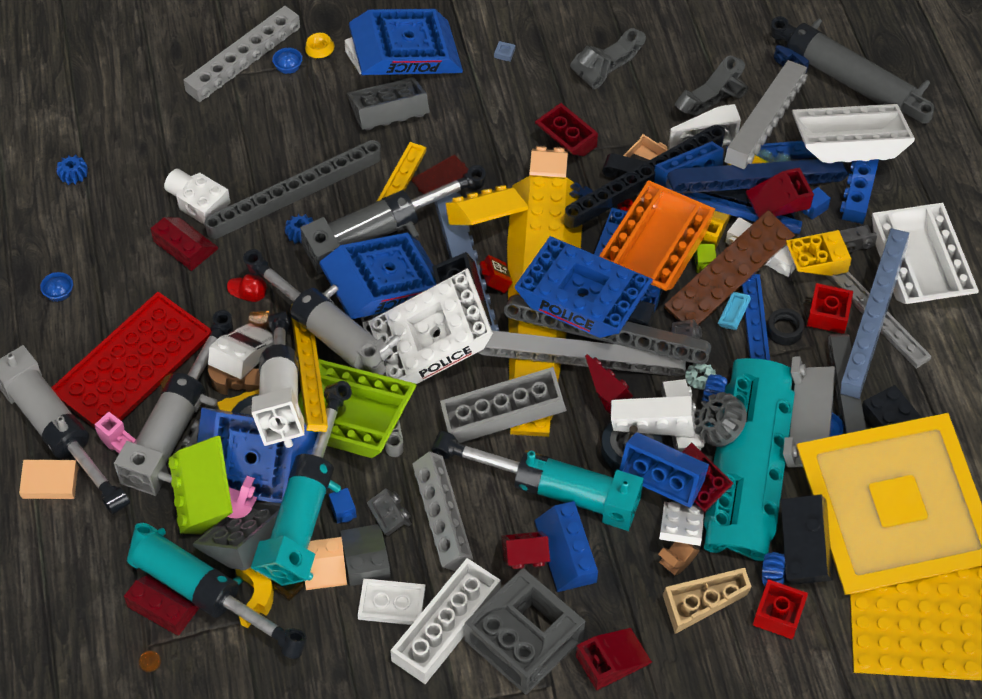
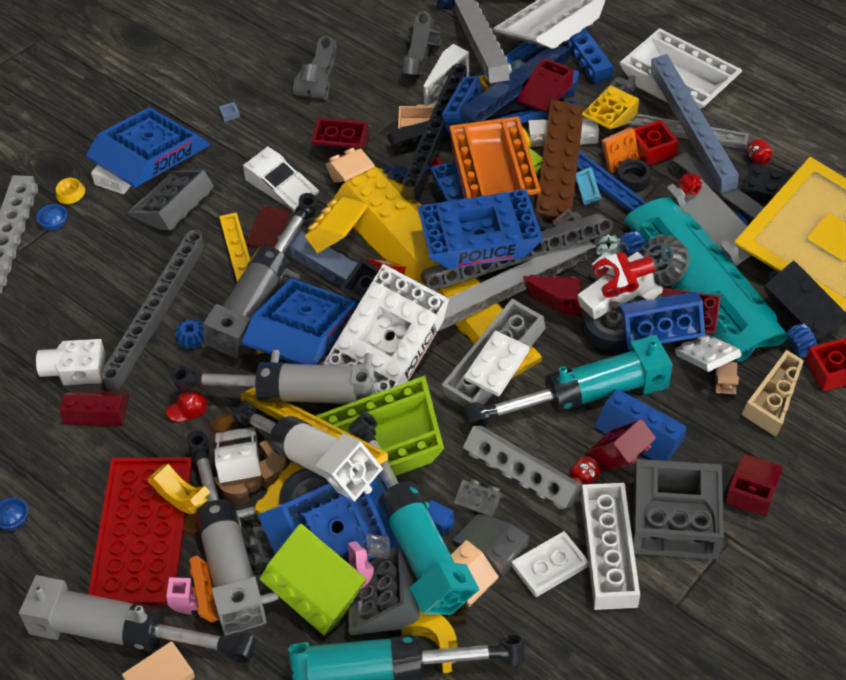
camera: 35 degrees left, 5 degrees down
none -> yellow arch [147,464,210,514]
none -> orange plate [190,555,219,623]
none -> white slope [243,147,319,212]
none -> clear plate [366,534,390,559]
none -> white plate [464,330,530,397]
none -> red head [569,457,600,485]
none -> red connector [593,253,655,298]
none -> orange plate [602,127,640,173]
none -> red gear [679,173,702,195]
none -> red head [746,139,773,165]

